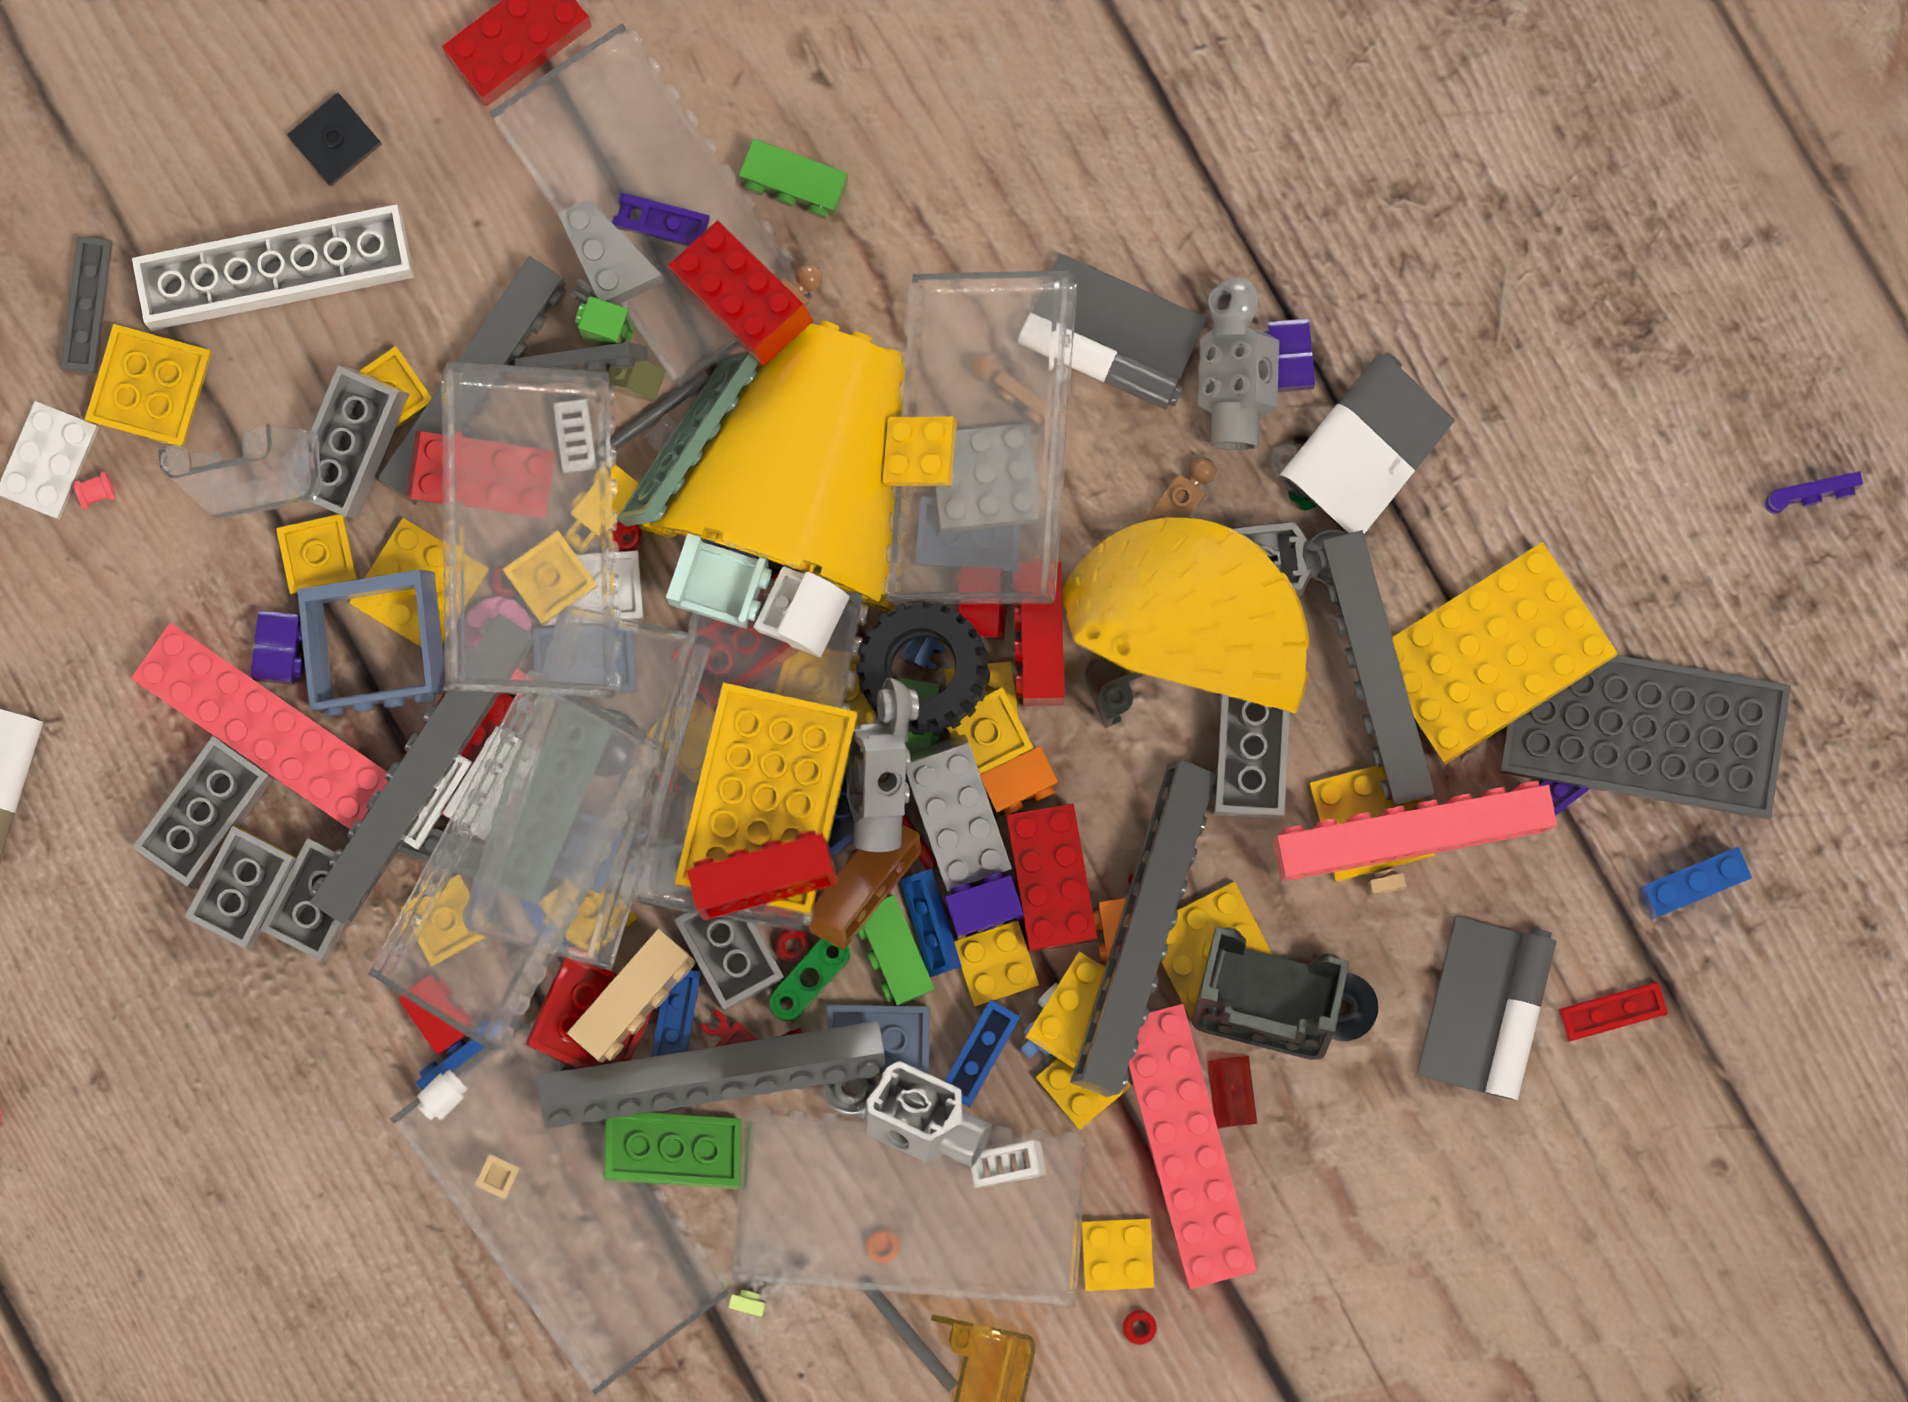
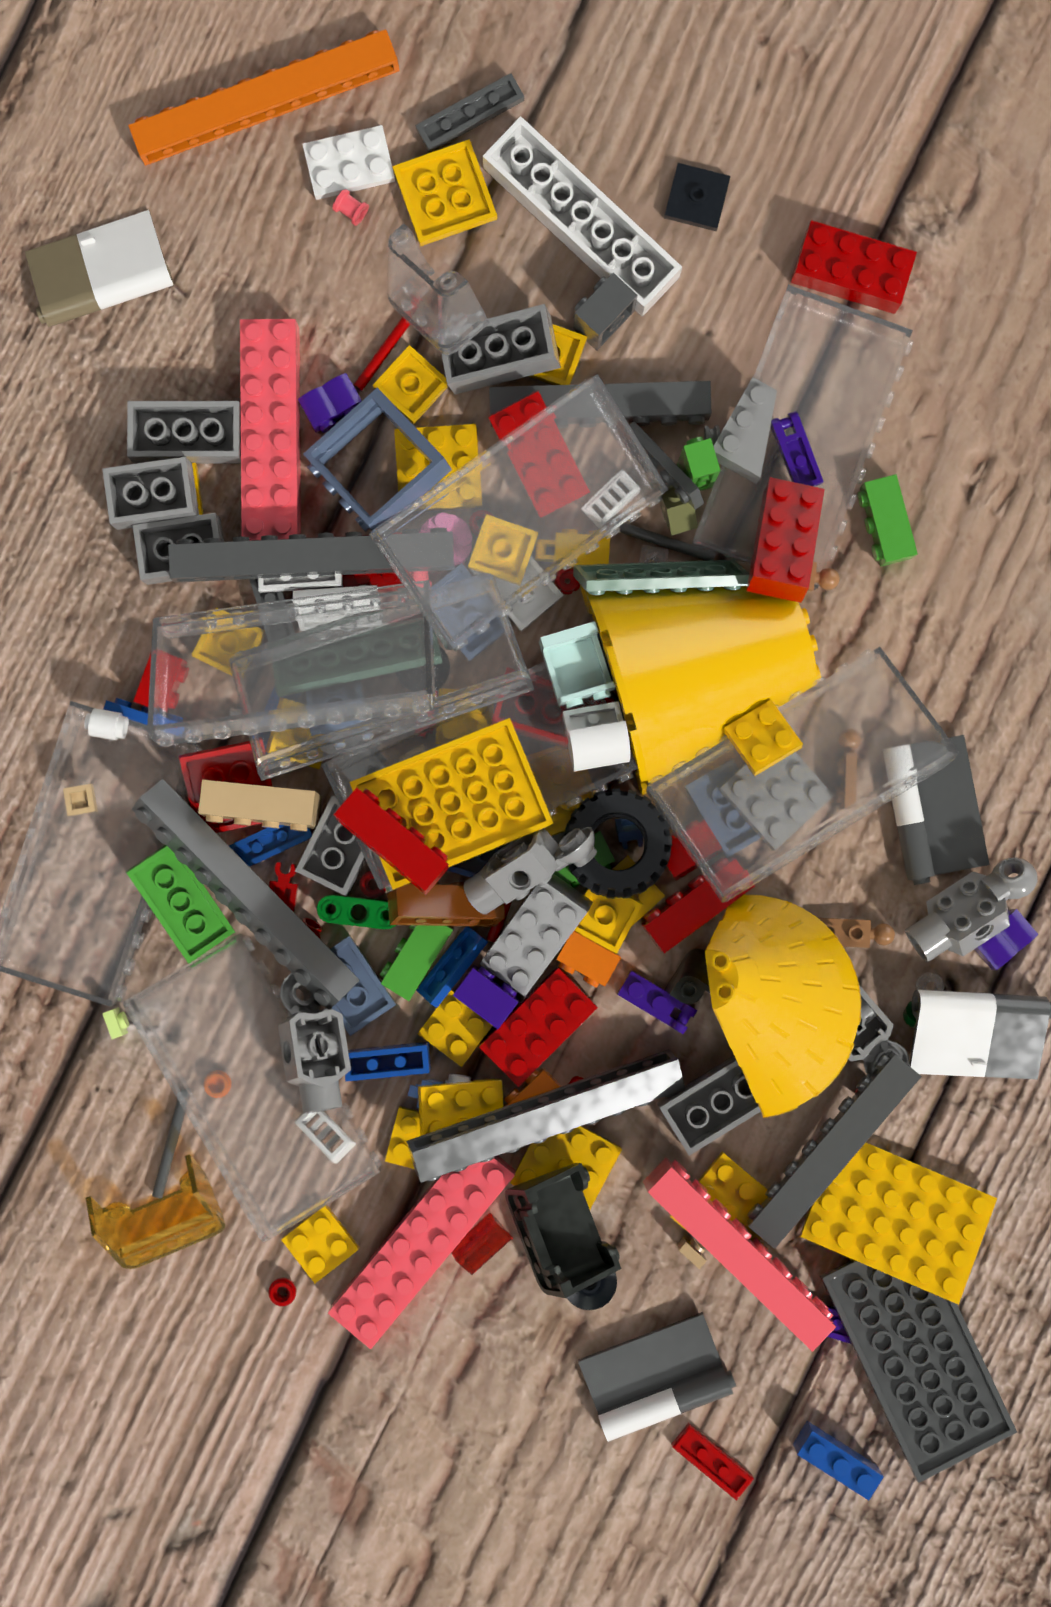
camera: 50 degrees right, 5 degrees up
none -> red bar [353,296,425,391]
none -> dark grey brick [573,273,638,351]
none -> dark purple plate [617,971,698,1034]

